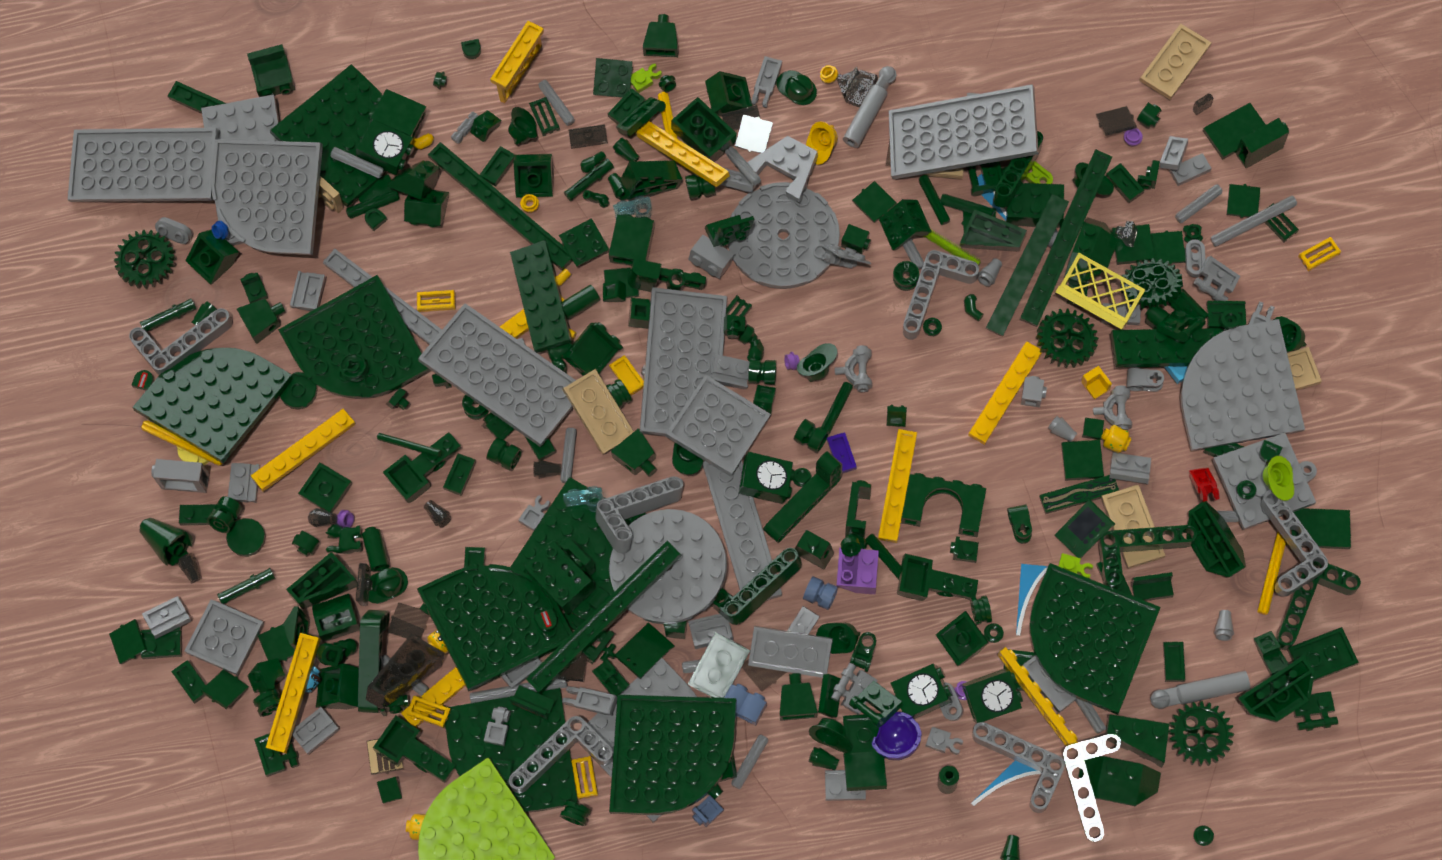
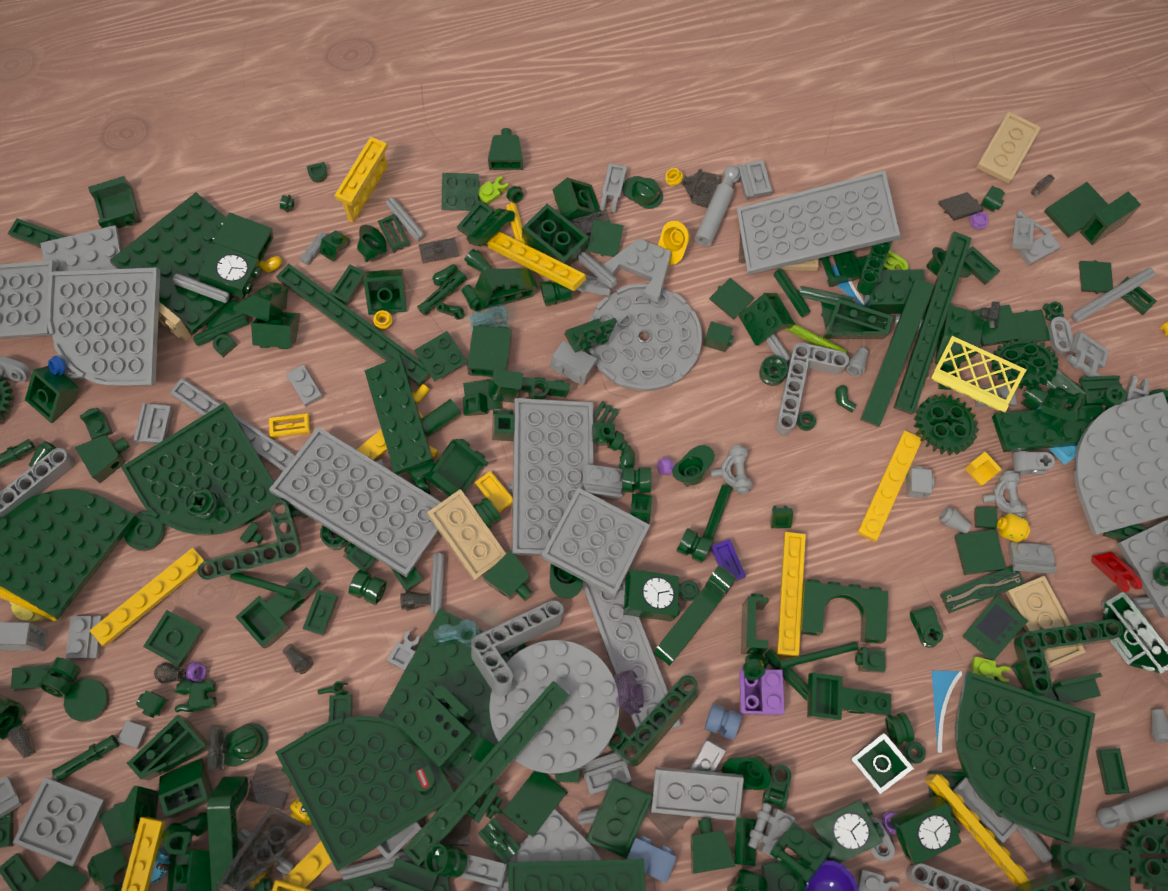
camera: 10 degrees left, 0 degrees up
dark green brick [362,527,390,572] -> none
dark green torso [794,530,834,570] -> none
light grey hinge [822,244,871,268] -> none
dark green bracket [1137,160,1160,189] -> none
light grey axle [1175,184,1223,223] -> none
none -> light grey tile [117,721,148,749]
none -> dark green beam [197,498,301,580]
none -> light grey plate [286,365,323,407]
none -> dark green hand [318,681,348,695]
none -> dark green wheel [425,844,468,878]
none -> clear purple plate [614,670,644,715]
none -> light grey plate [737,160,772,199]
none -> dark green bar [778,642,858,669]
none -> light grey hinge [1016,210,1051,235]

